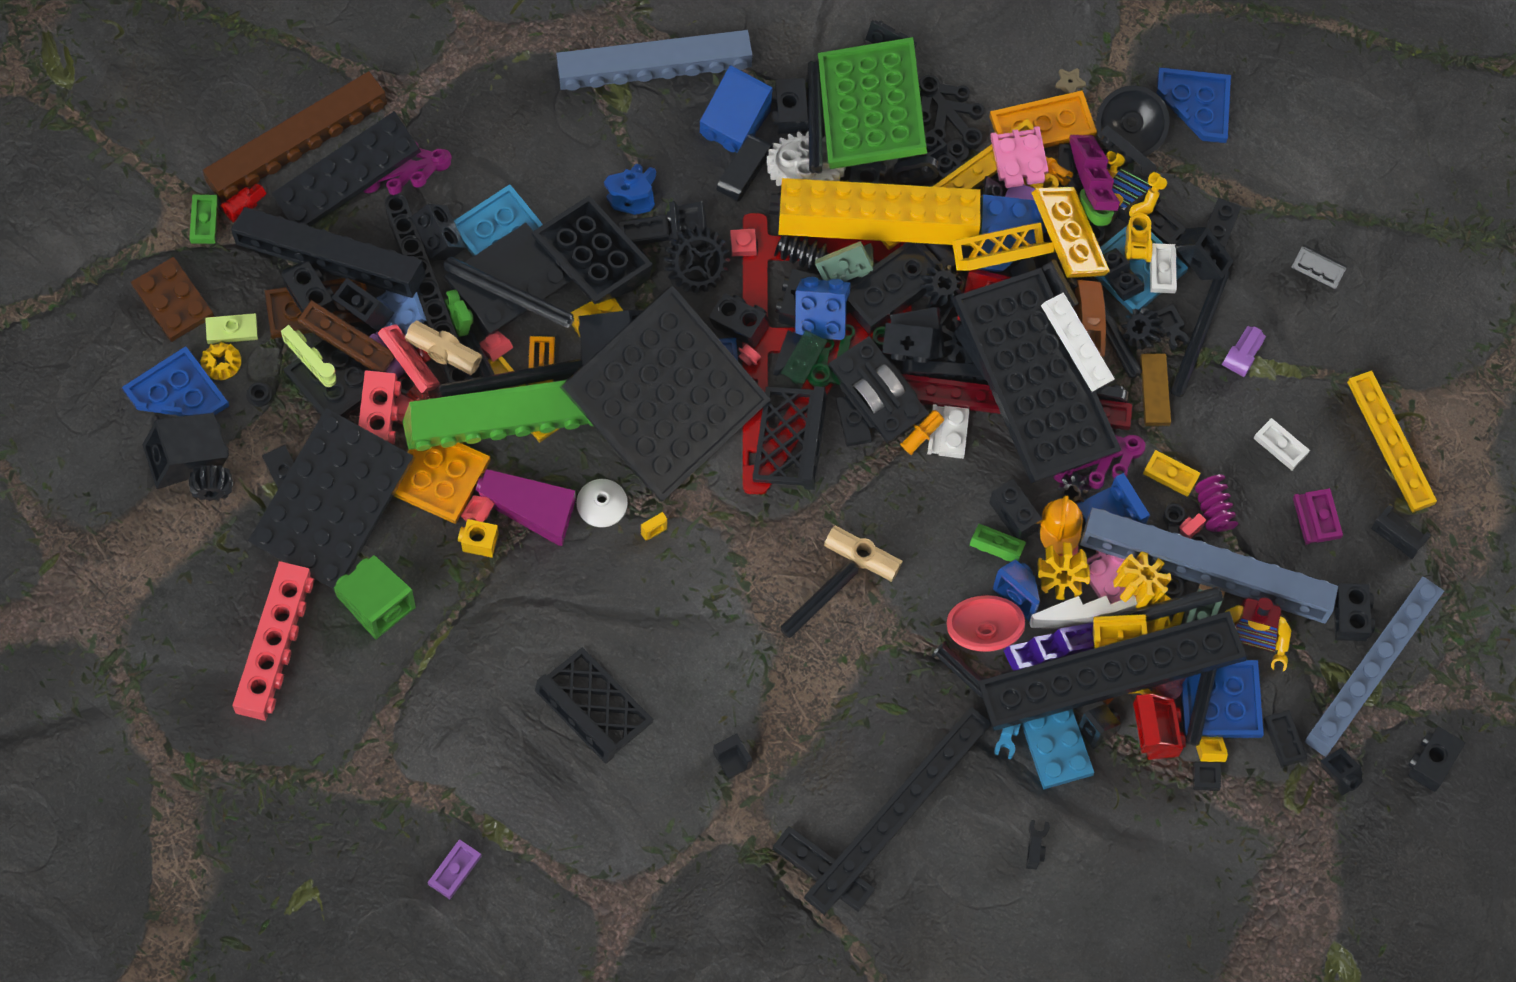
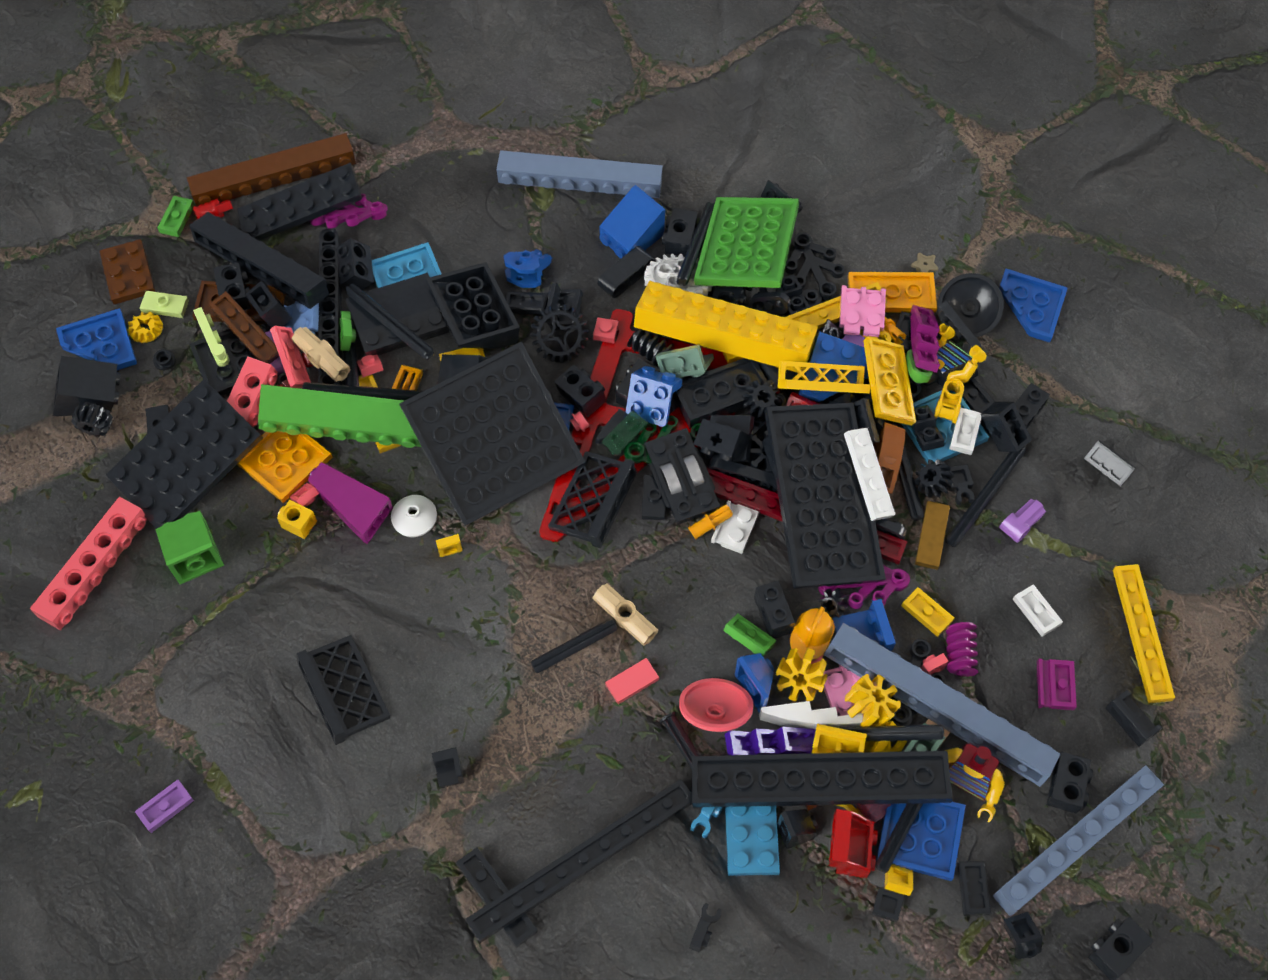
camera: 20 degrees right, 5 degrees down
none -> coral tile [605,658,659,704]

